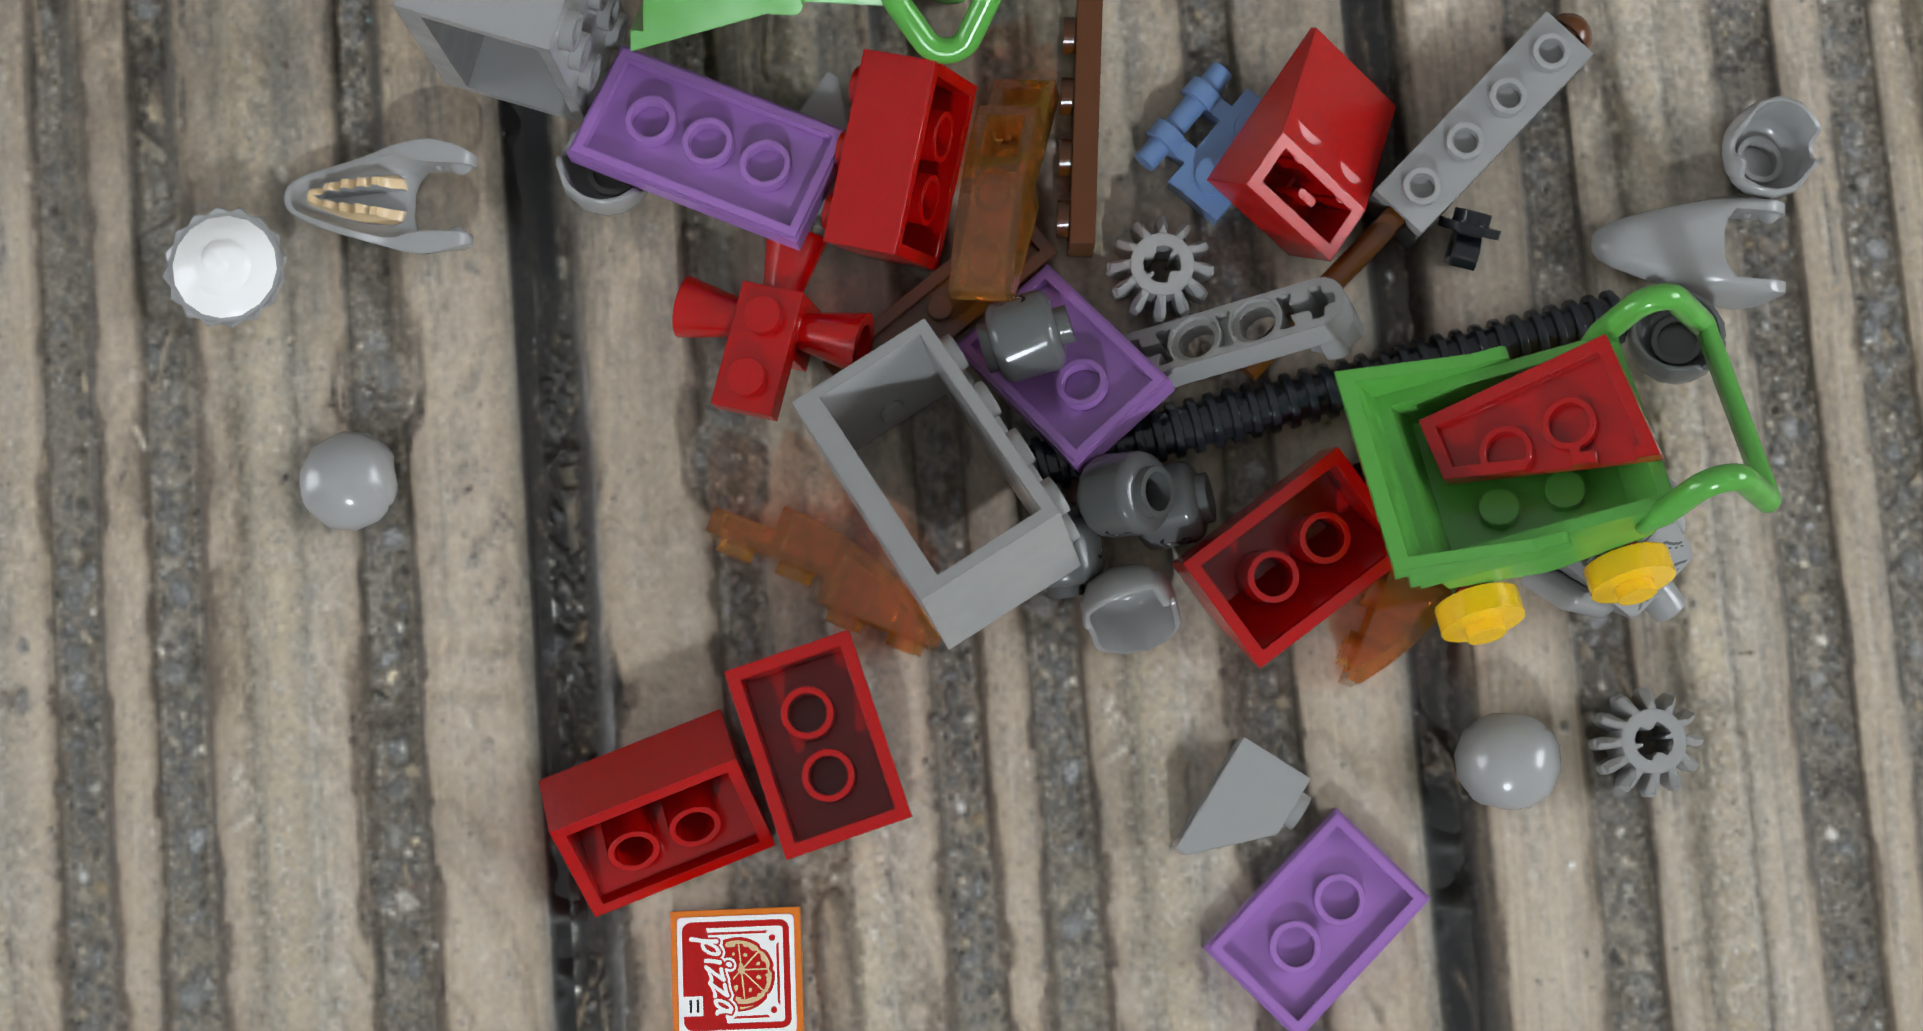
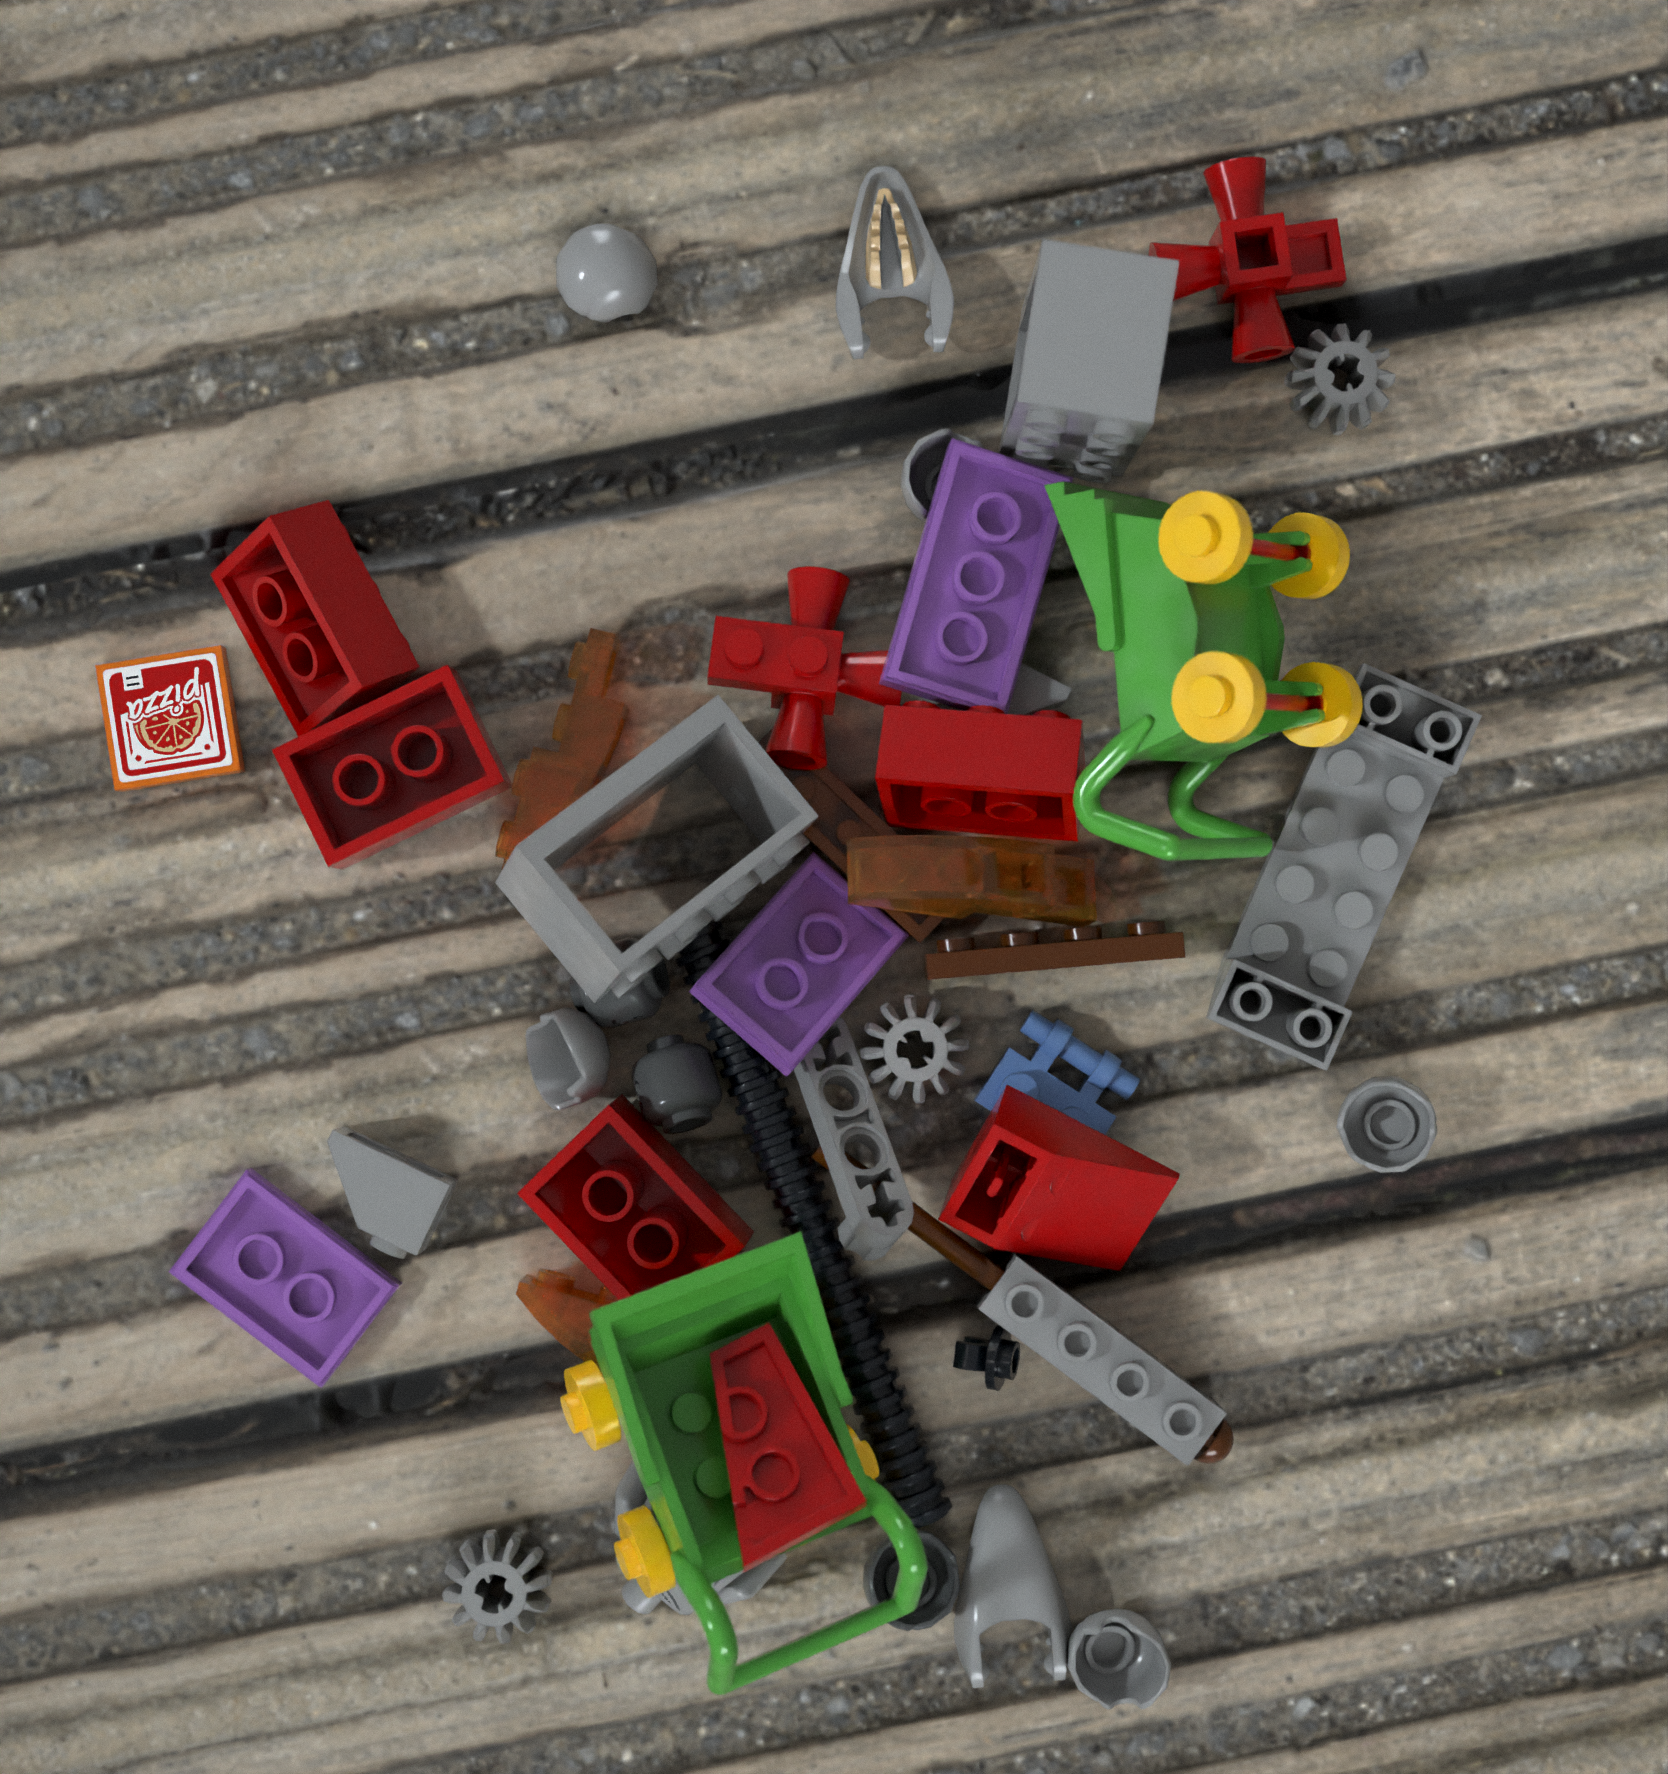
camera: 80 degrees right, 5 degrees up
white piece [162,206,287,328] -> none
dark grey head [976,290,1076,383] -> none
dark grey head [1076,451,1175,538] -> none
light grey hair [1454,713,1562,810] -> none

